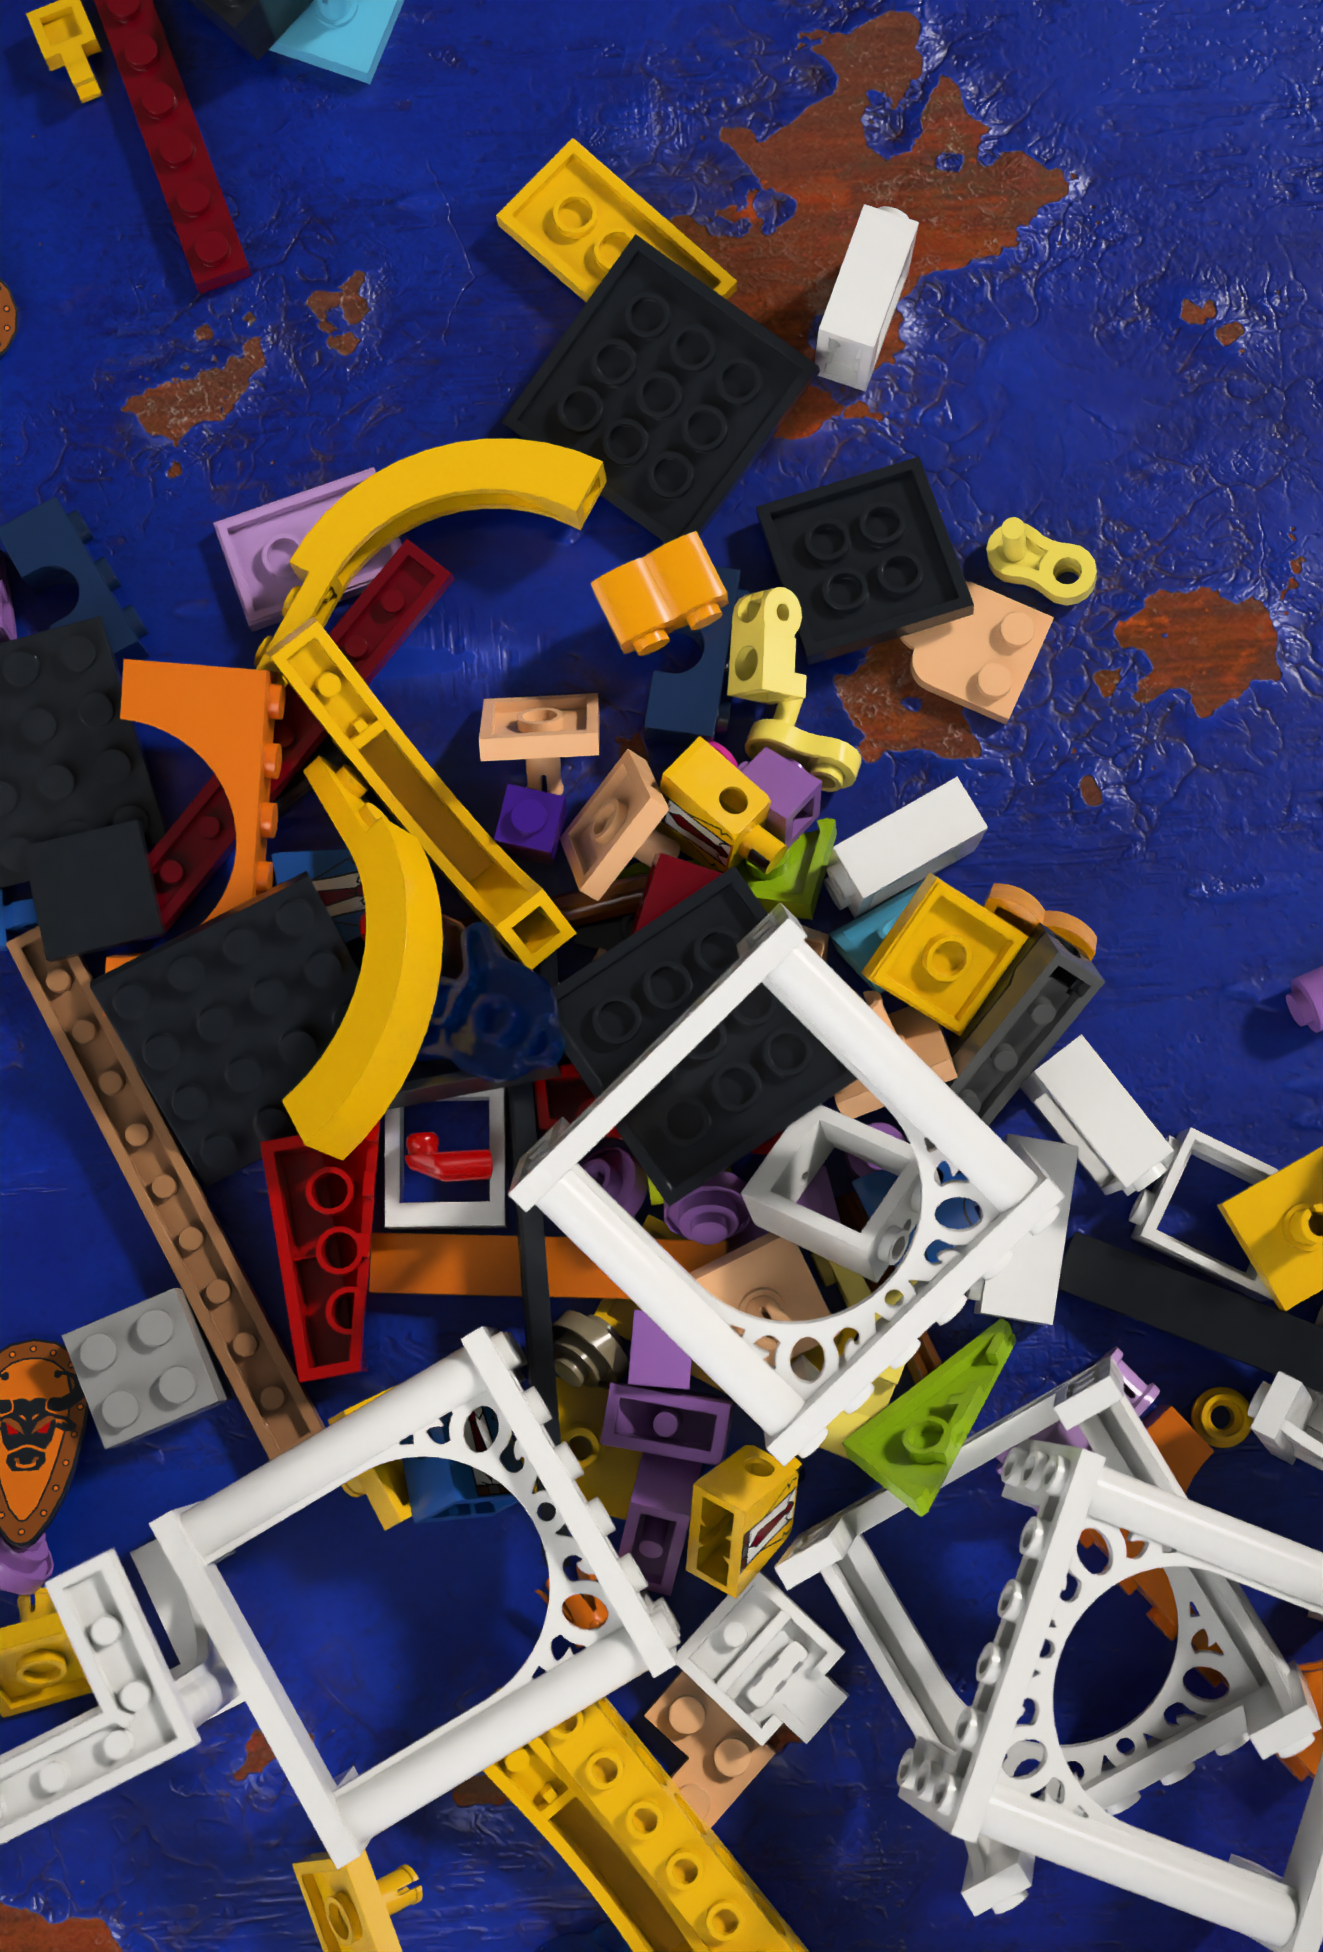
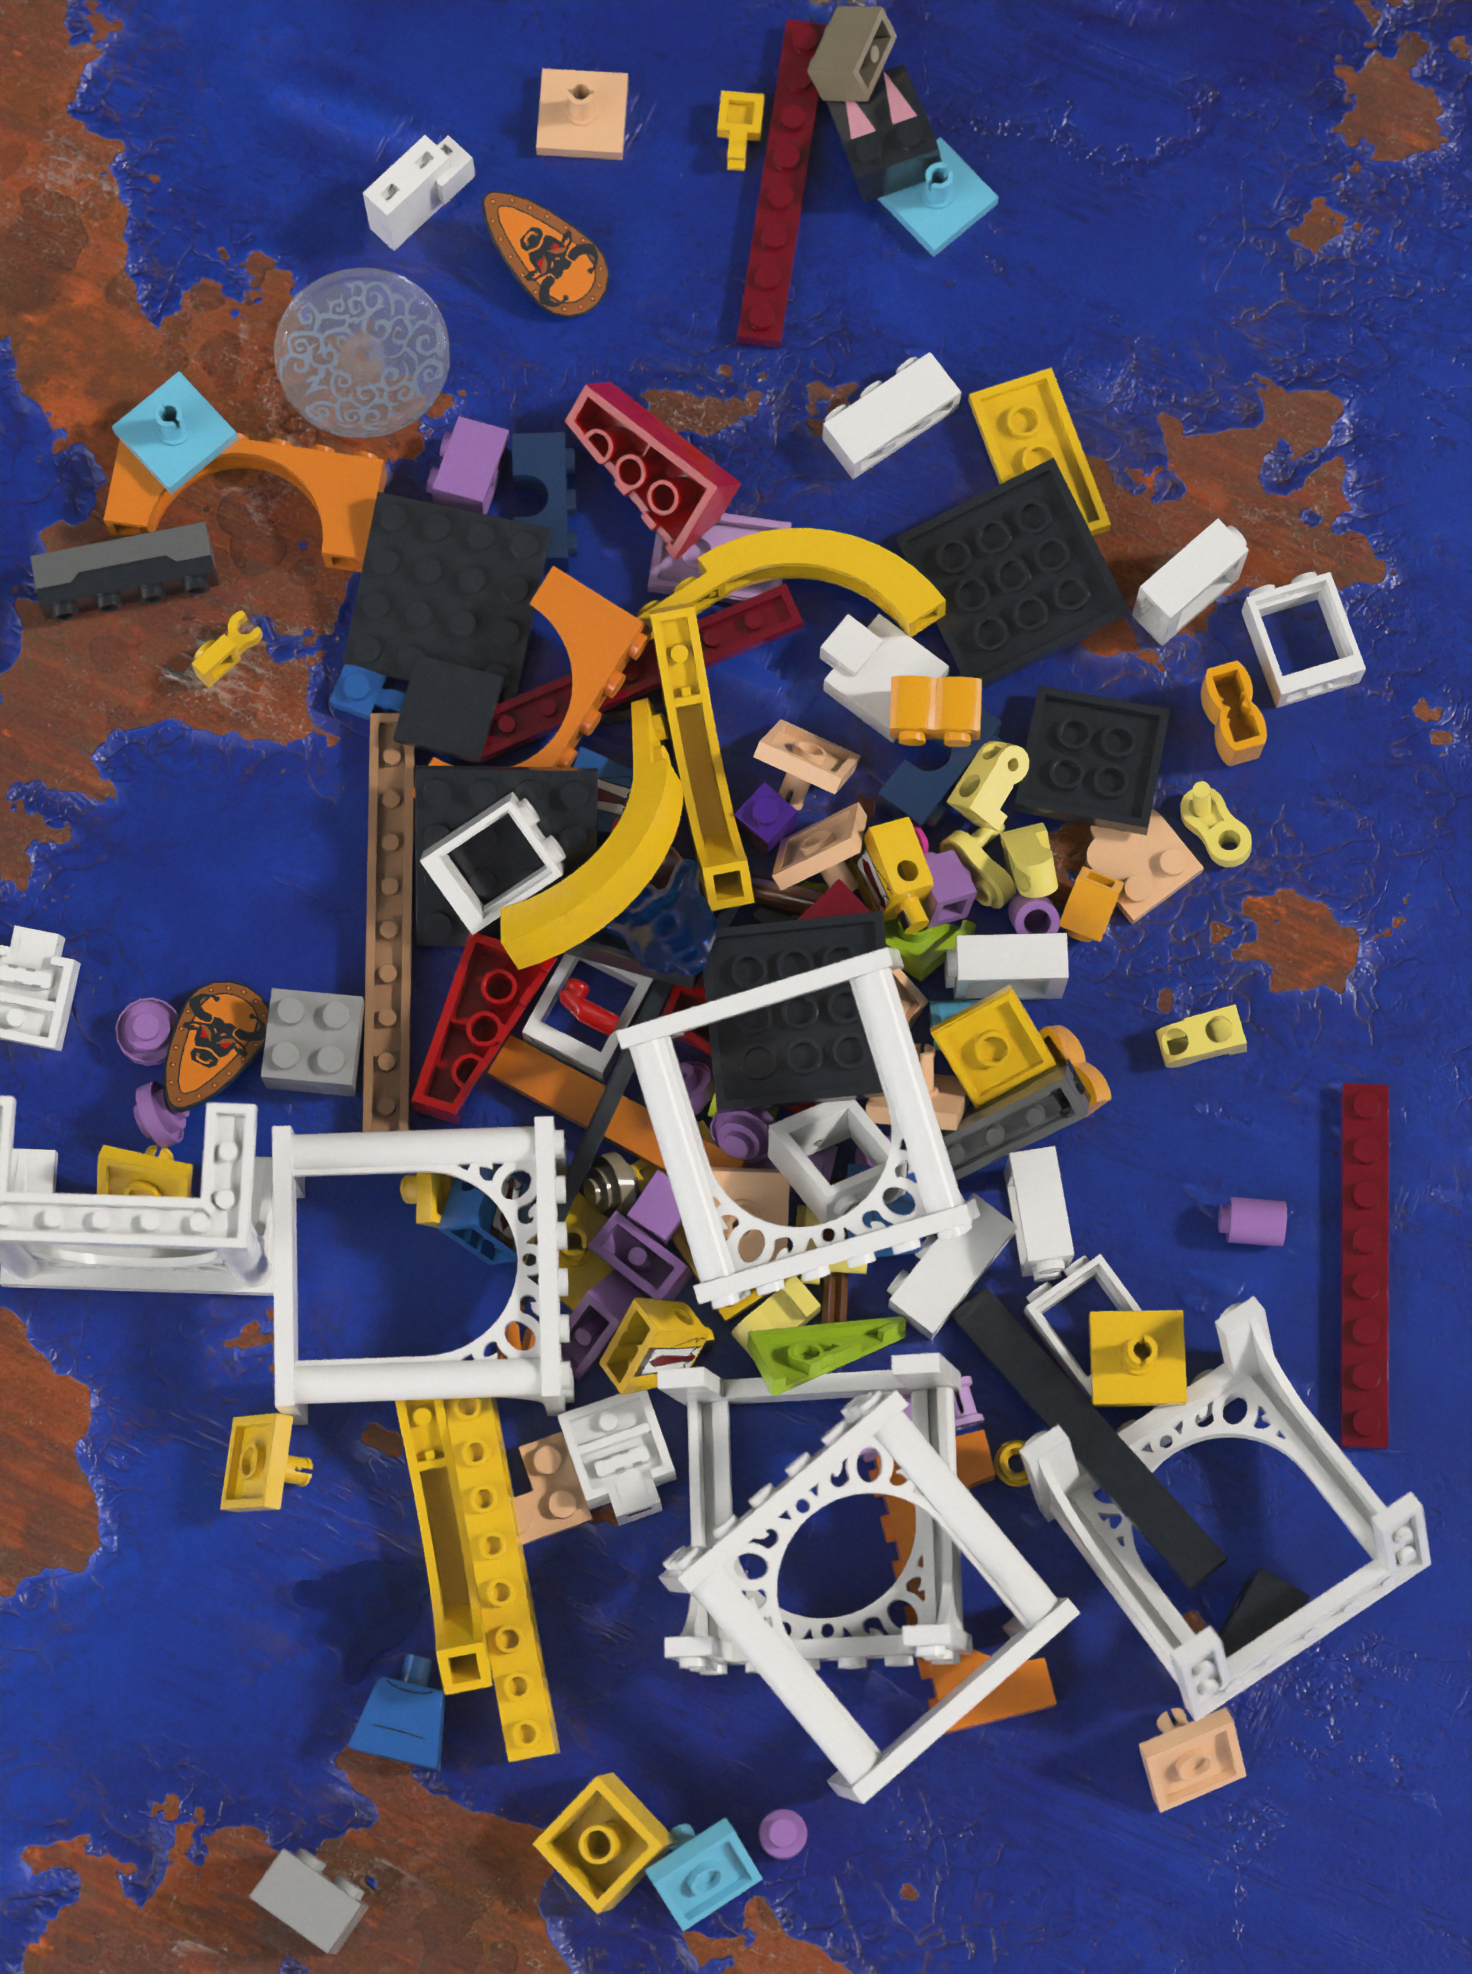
camera: 25 degrees right, 5 degrees down
none -> white window [420,792,566,935]
none -> red wedge [565,382,741,560]
none -> white piece [820,614,949,743]
none -> white brick [822,352,961,479]
none -> light yellow leg [1000,822,1058,898]
none -> medium lavender brick [1008,892,1060,934]
none -> light orange brick [1060,866,1124,942]
none -> light yellow leg [1155,1004,1247,1068]
none -> light orange brick [1200,660,1267,767]
none -> white window [1241,572,1366,708]

